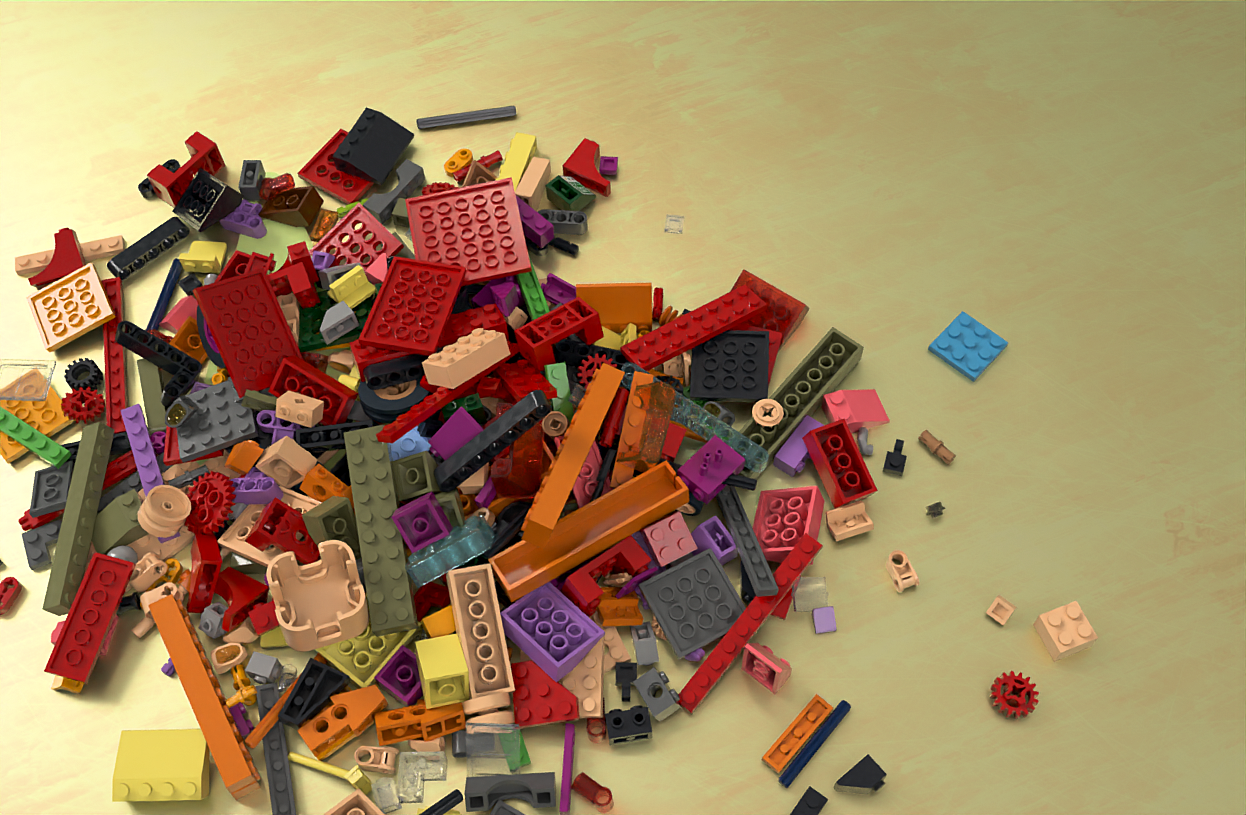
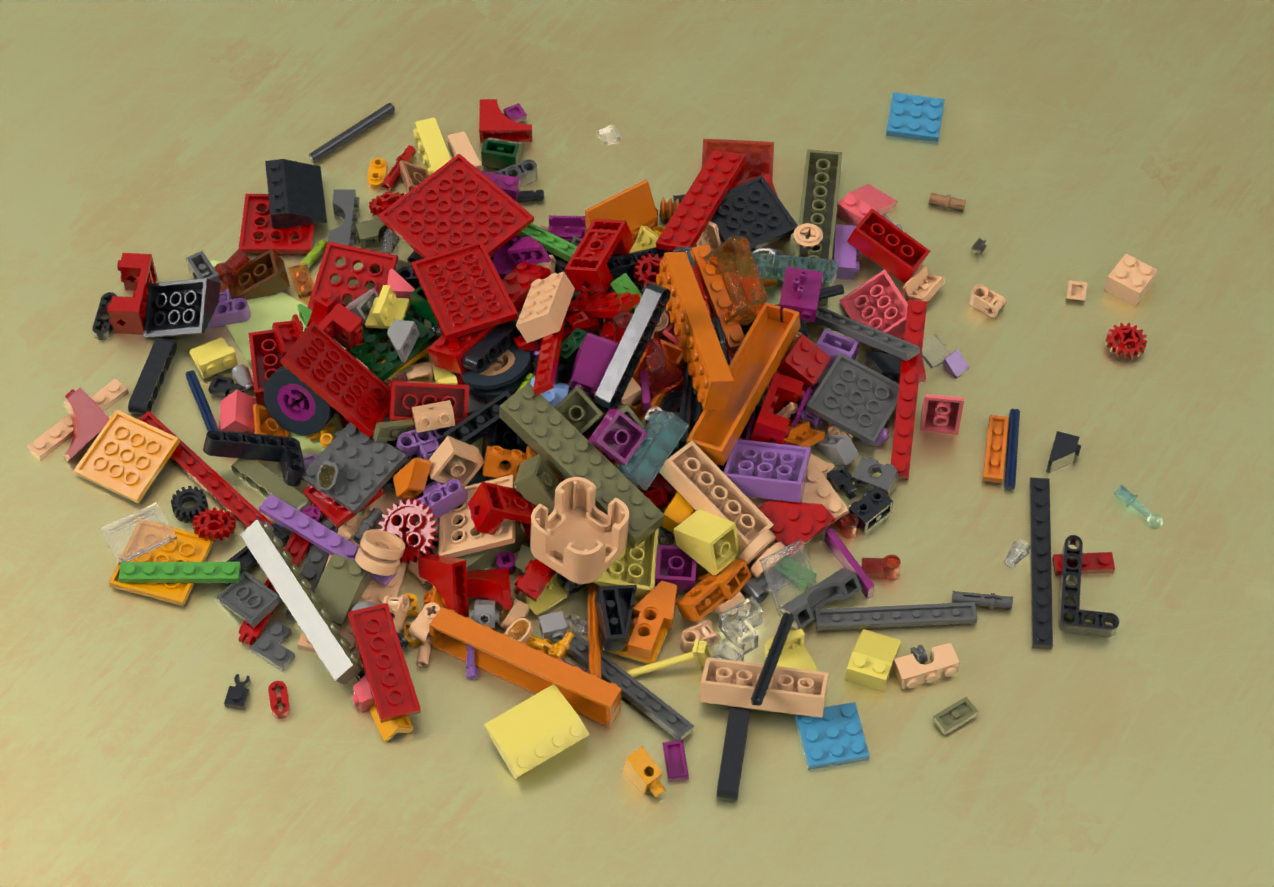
camera: 35 degrees left, 5 degrees down
black plate [883,439,907,476] -> none

